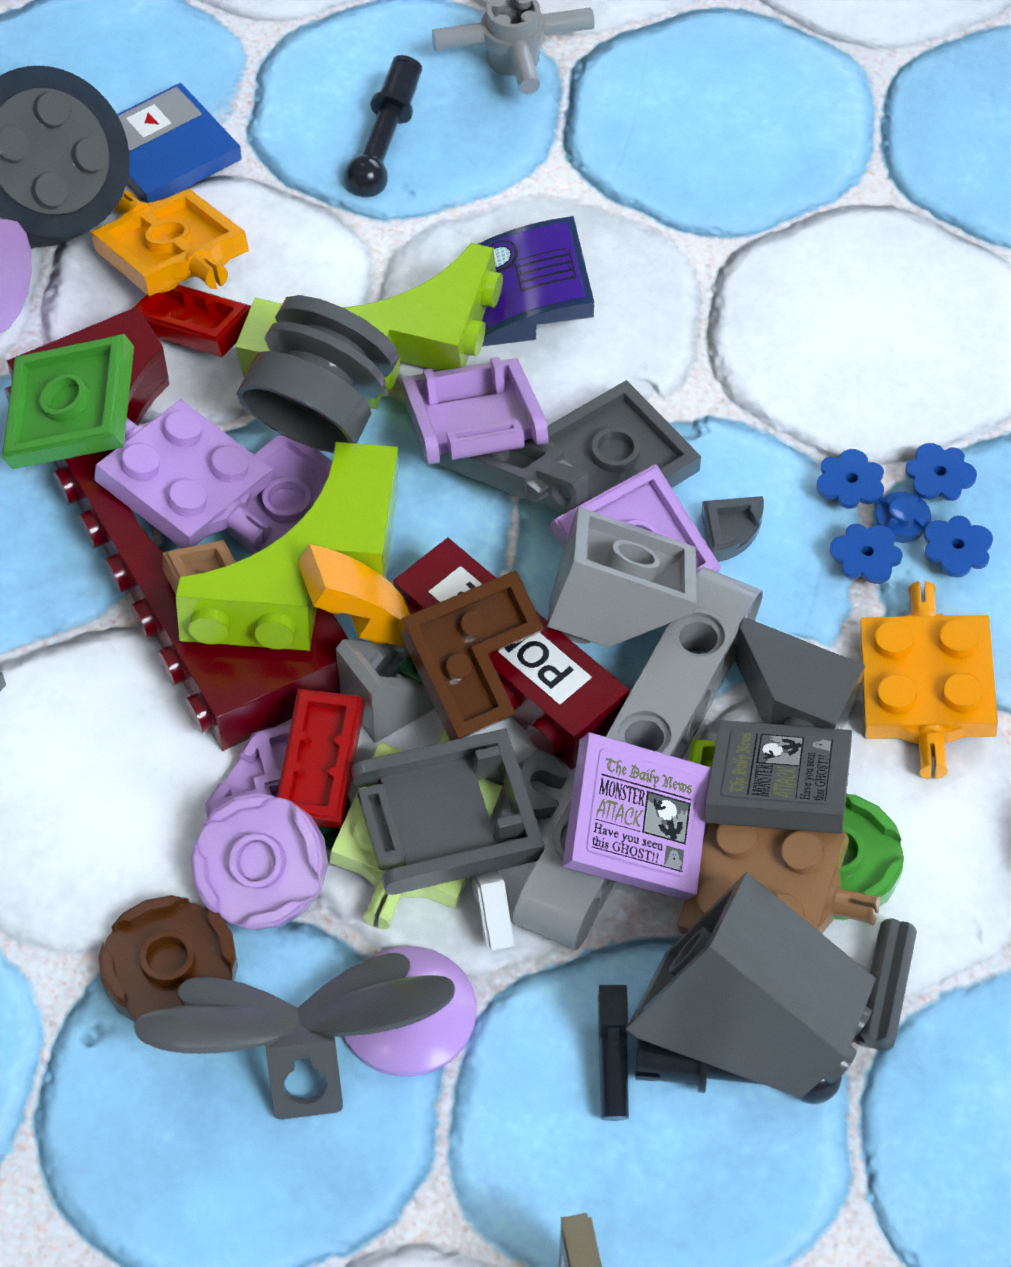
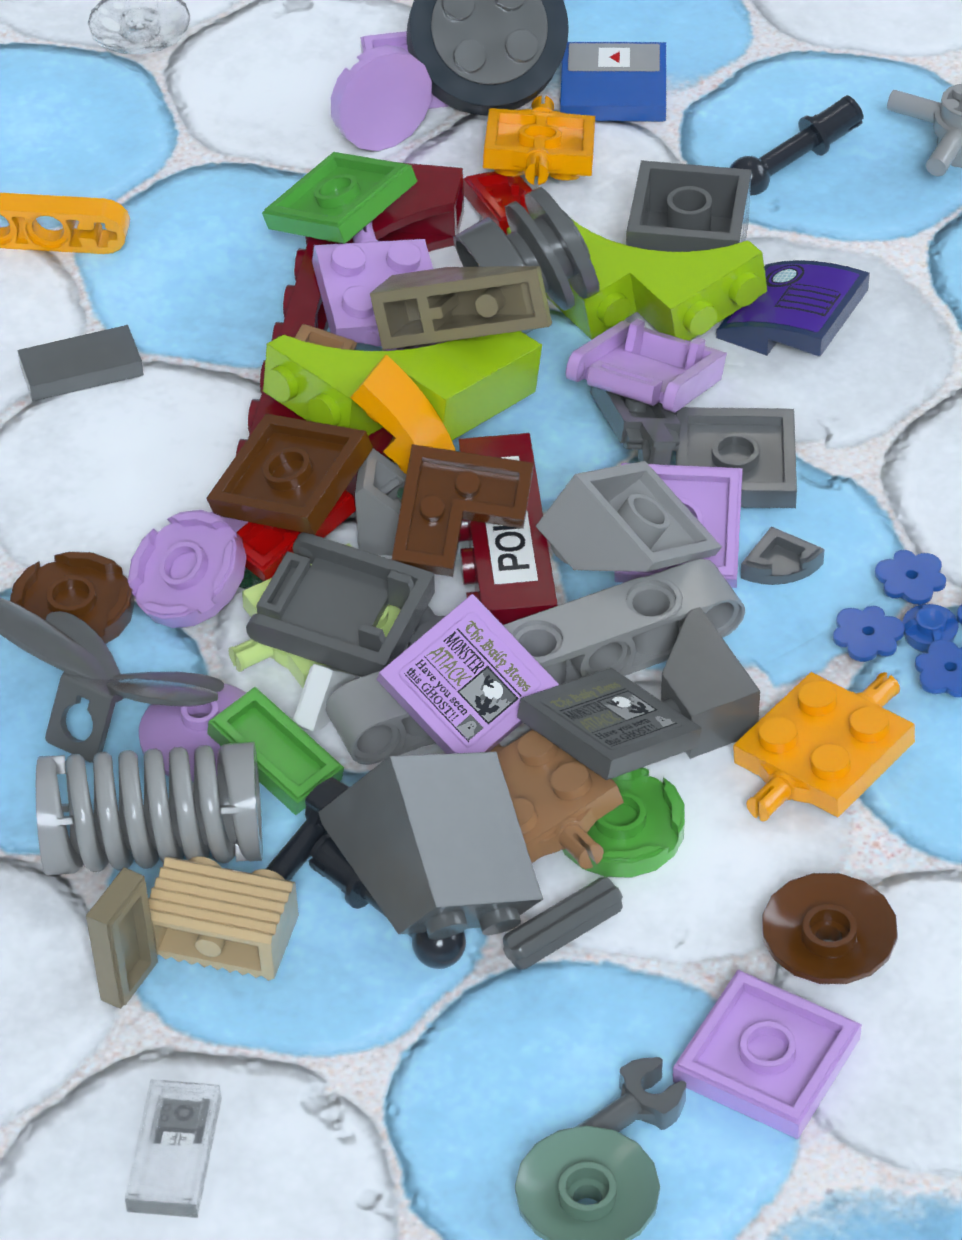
camera: 40 degrees right, 10 degrees down
none -> light grey piece [36,742,263,875]
none -> tan brick [148,856,299,981]
none -> reddish brown plate [206,414,373,535]
none -> bright green tile [207,687,344,815]
none -> dark tan slope [370,266,552,350]
none -> dark grey brick [626,160,751,252]

